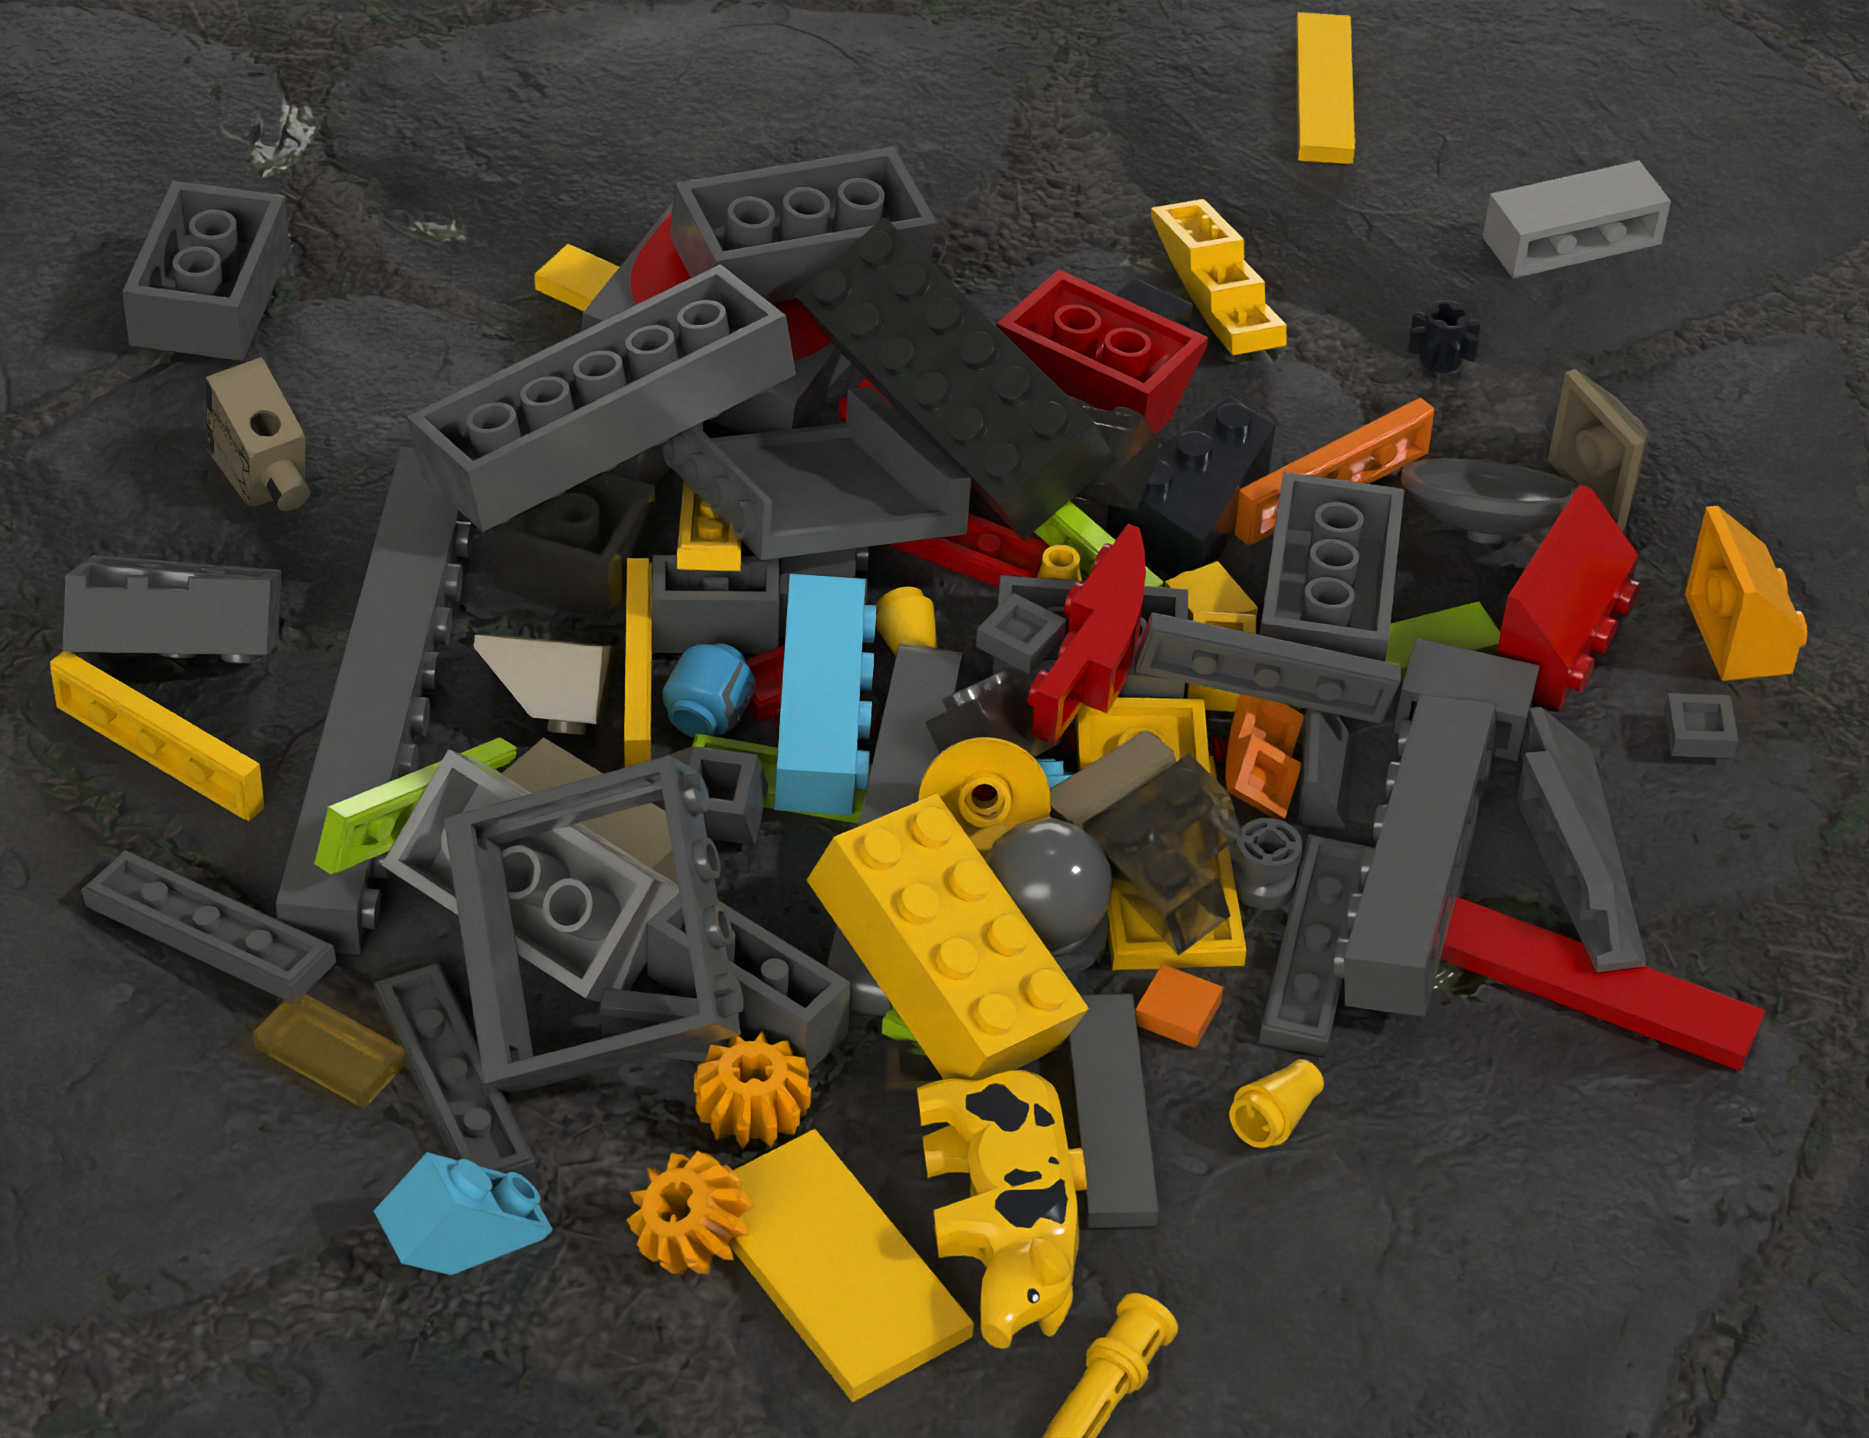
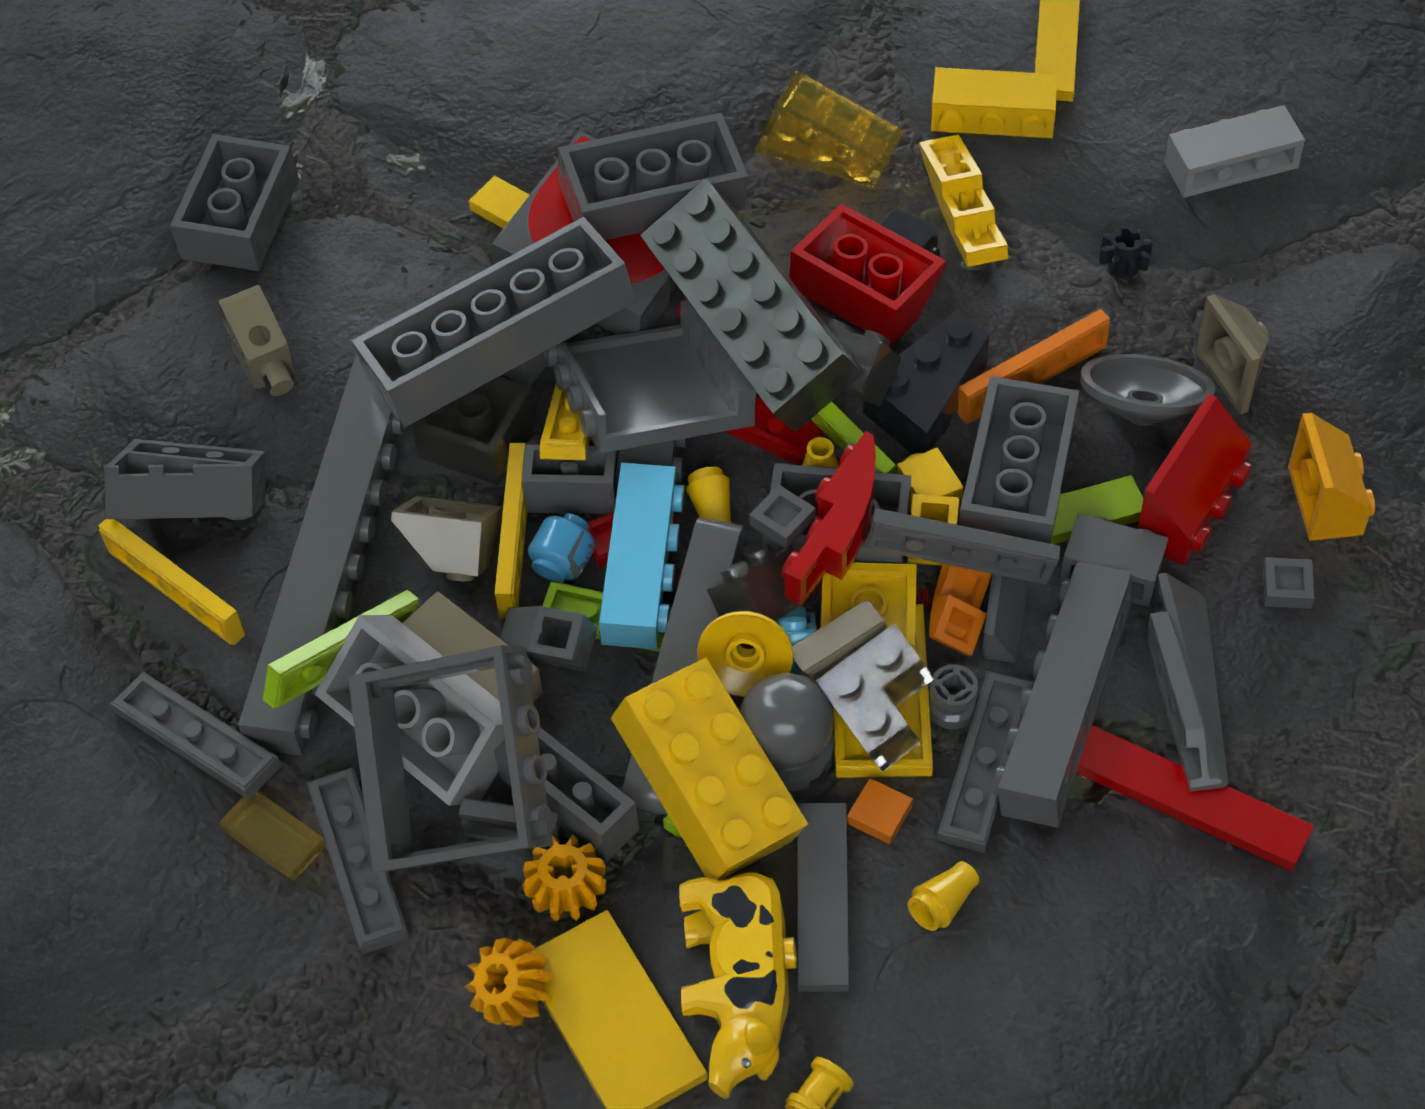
camera: 10 degrees right, 10 degrees up
medium azure slope [374,1152,553,1275] -> none
none -> clear yellow wedge [755,71,904,188]
none -> yellow brick [931,67,1058,138]

